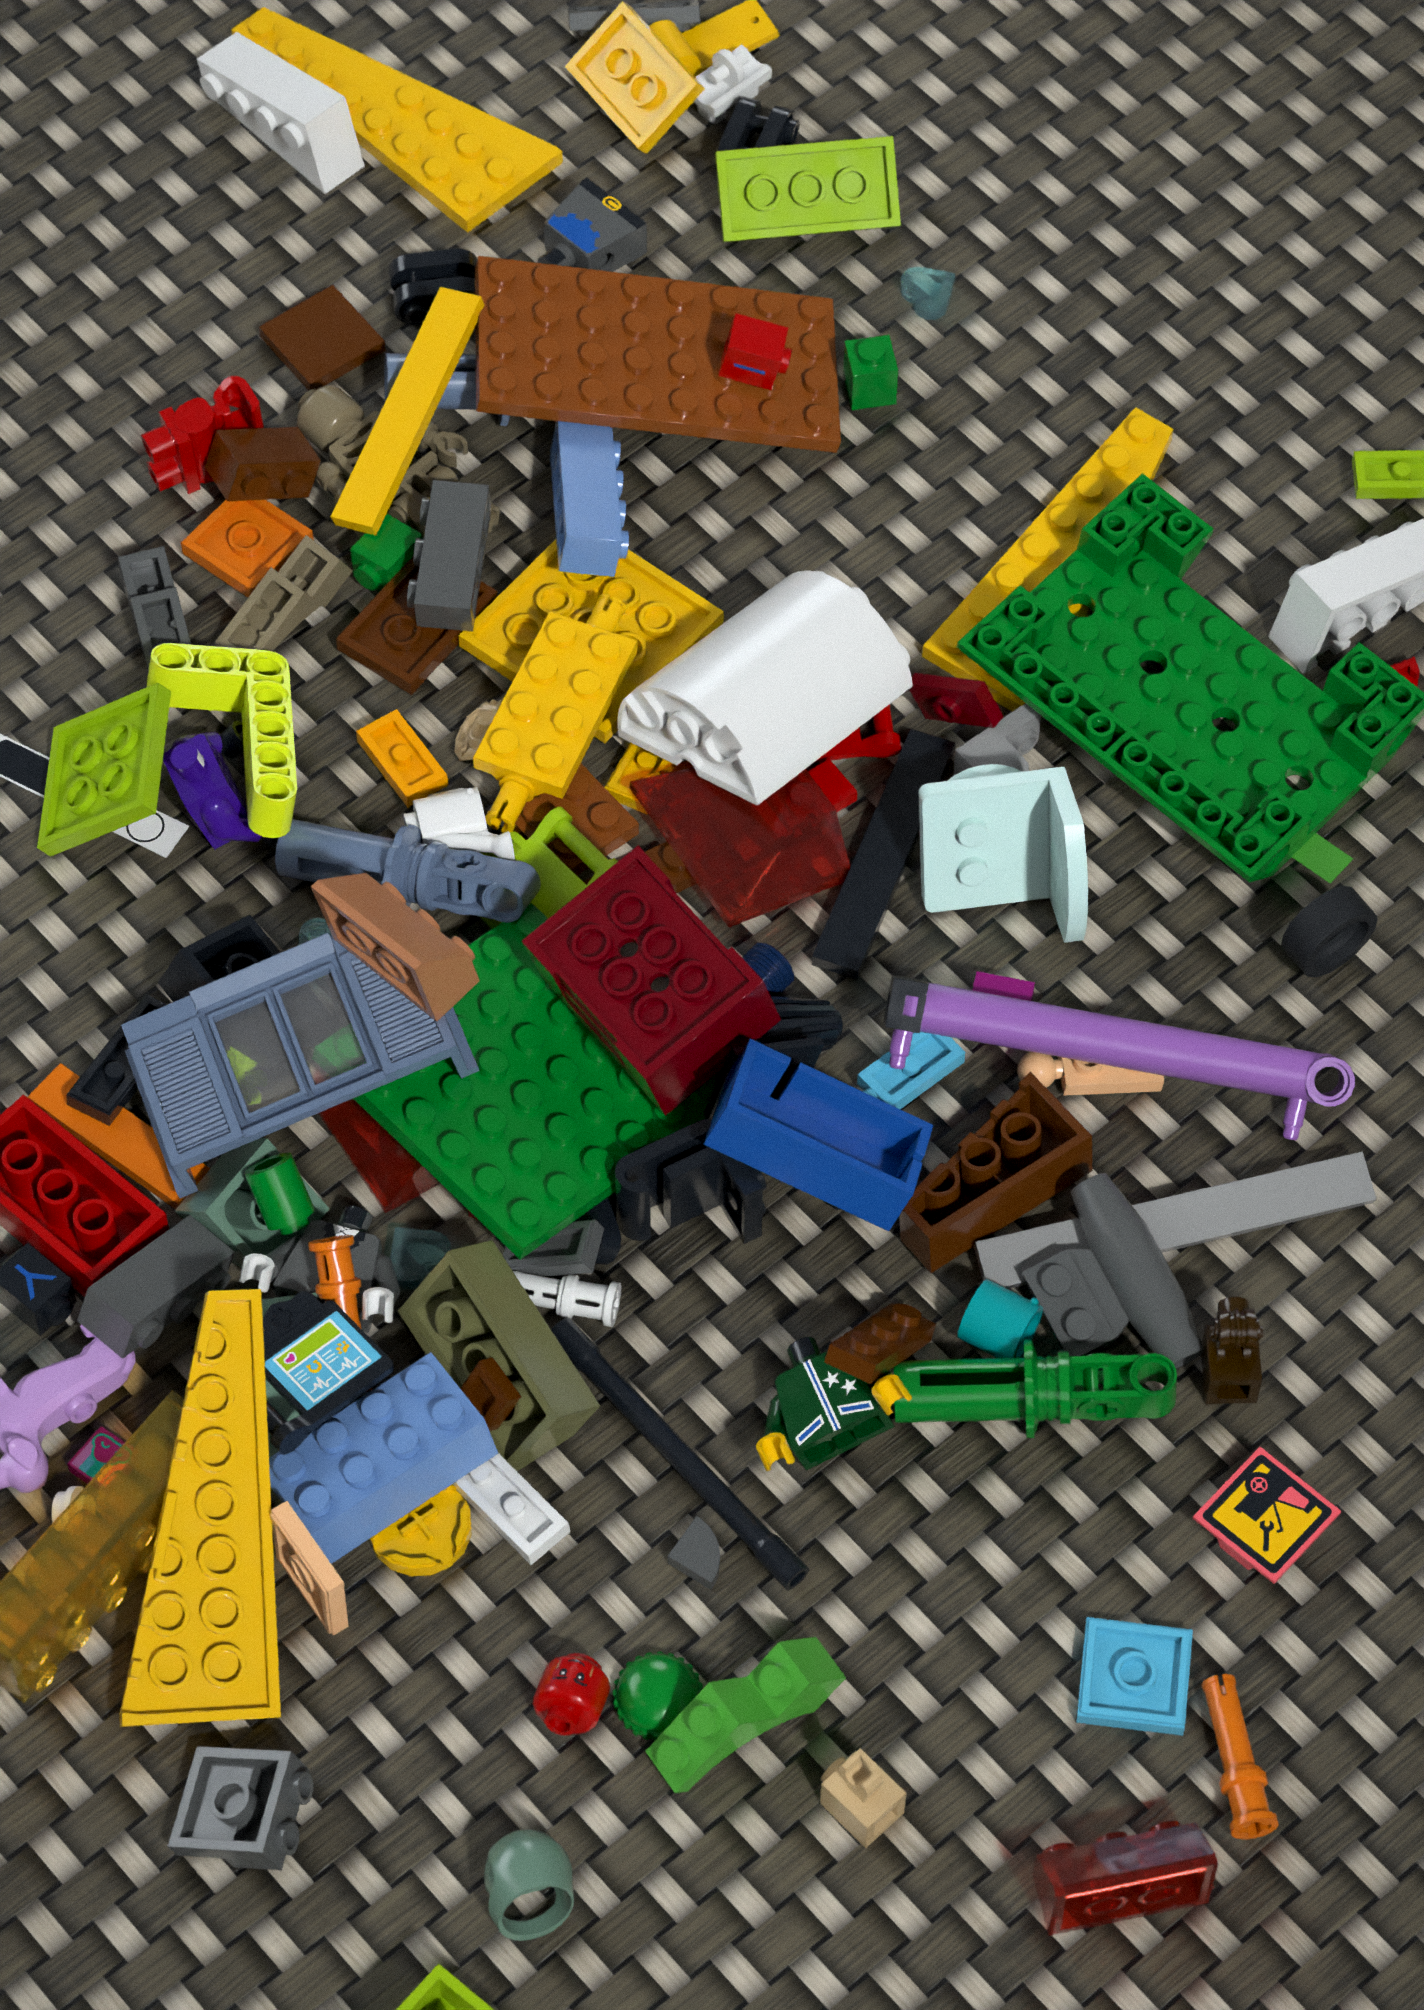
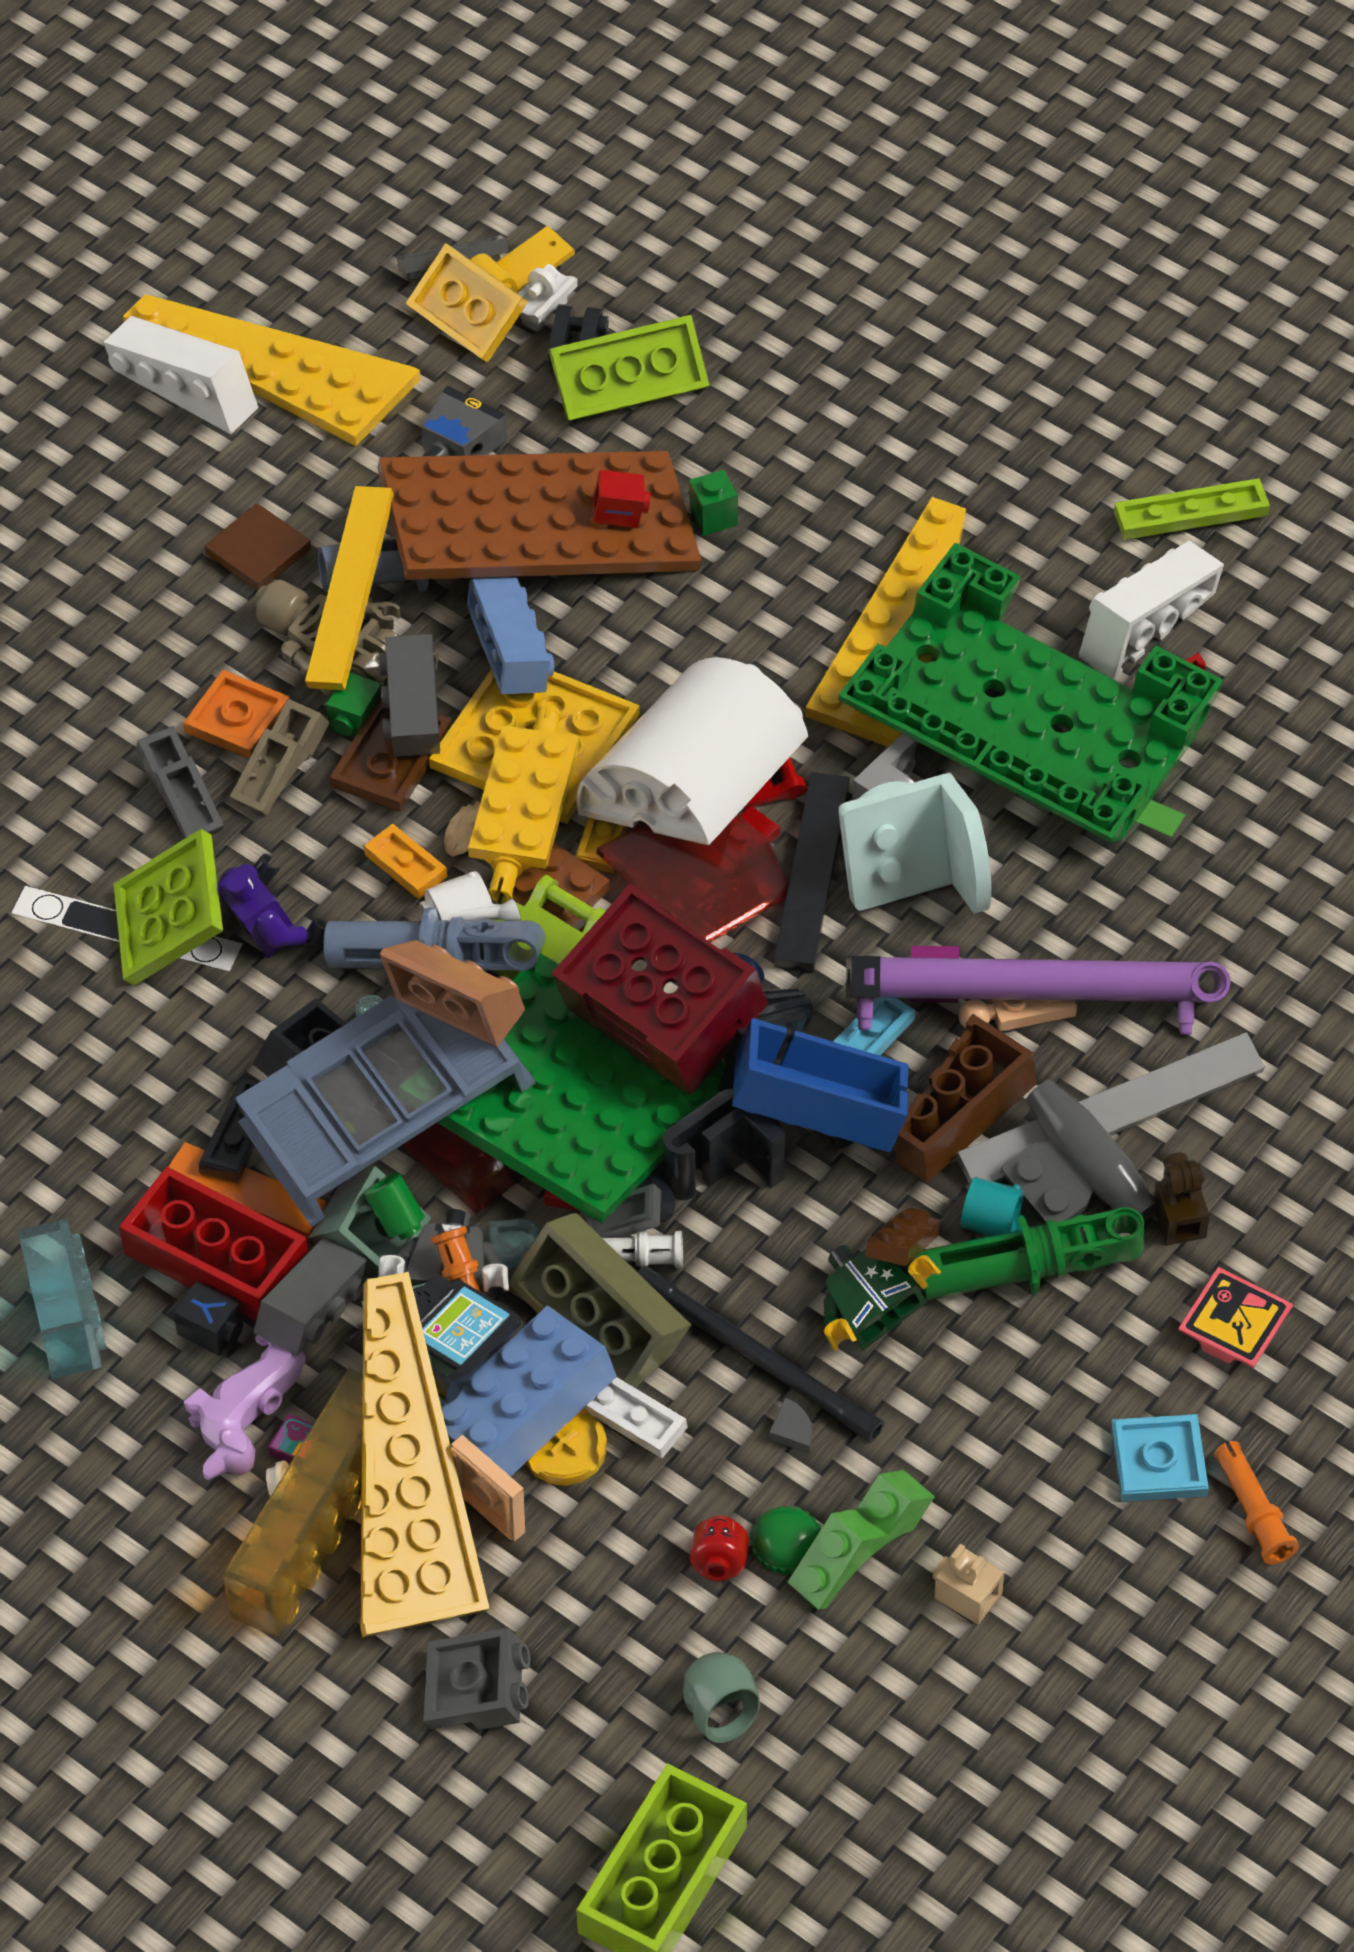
camera: 10 degrees left, 5 degrees down
red hips [141,376,264,494] -> none
neon yellow beam [147,643,297,838] -> none
reddish brown brick [205,427,321,501] -> none
black brick [388,249,477,326] -> none
reddish brown tile [460,1357,521,1431] -> none
clear light blue tile [900,267,955,320] -> none
dark red plate [909,673,1003,728] -> none
clear red slope [1033,1821,1218,1936] -> none
black tyre [1281,886,1378,977] -> none

